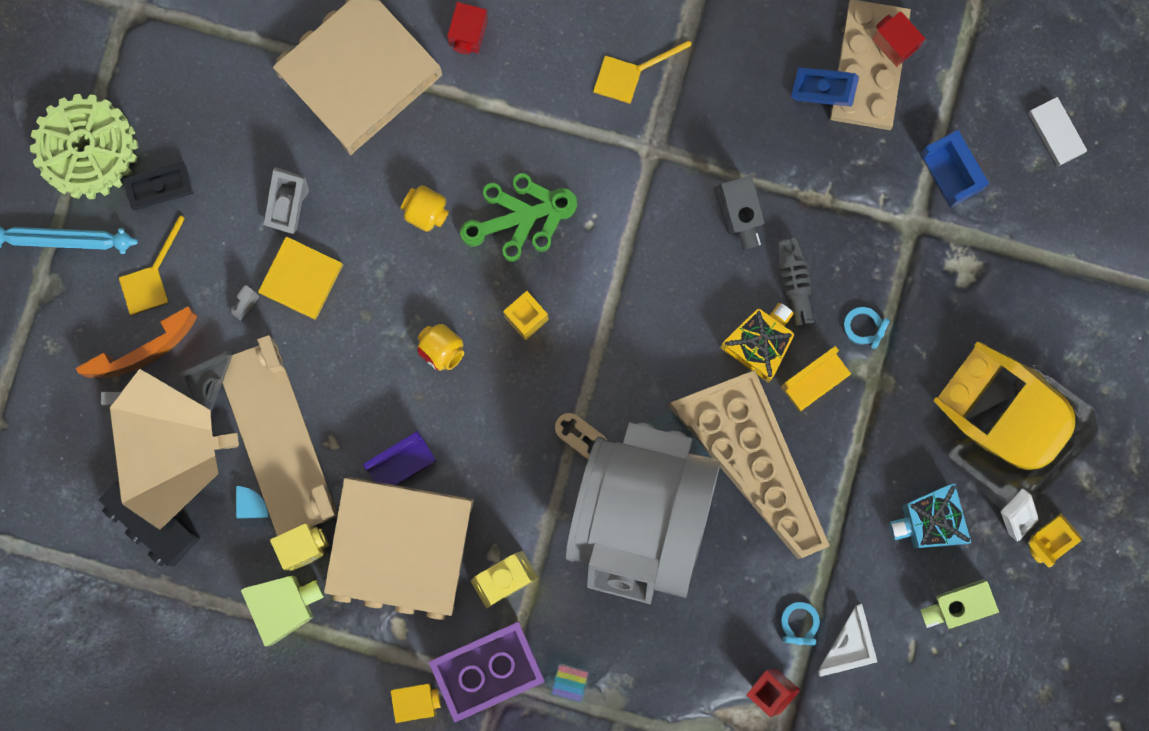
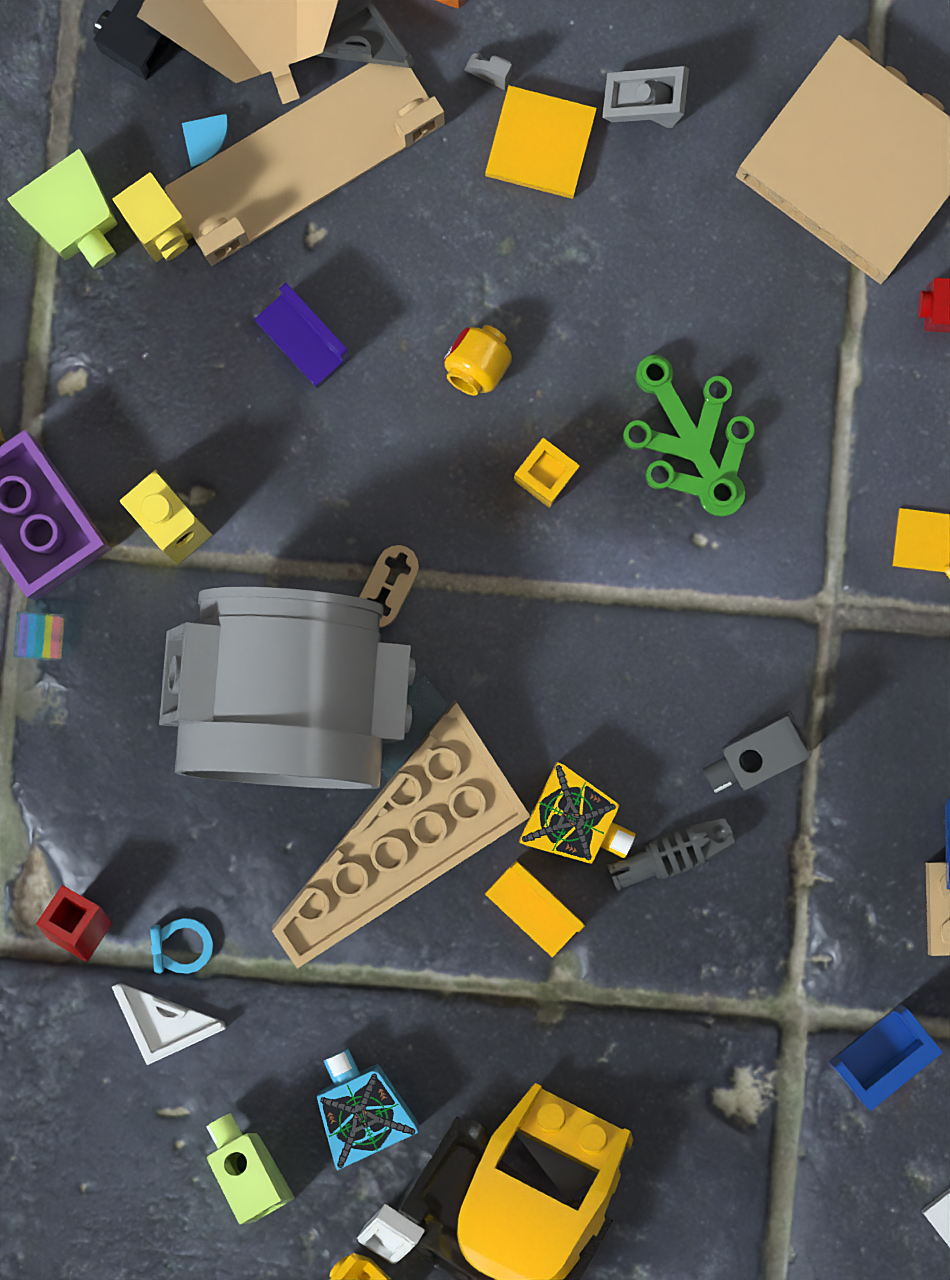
camera: 80 degrees right, 5 degrees up
tan panel [324,477,474,620] -> none
yellow head [400,185,449,232] -> none
medium azure piece [843,307,890,349] -> none

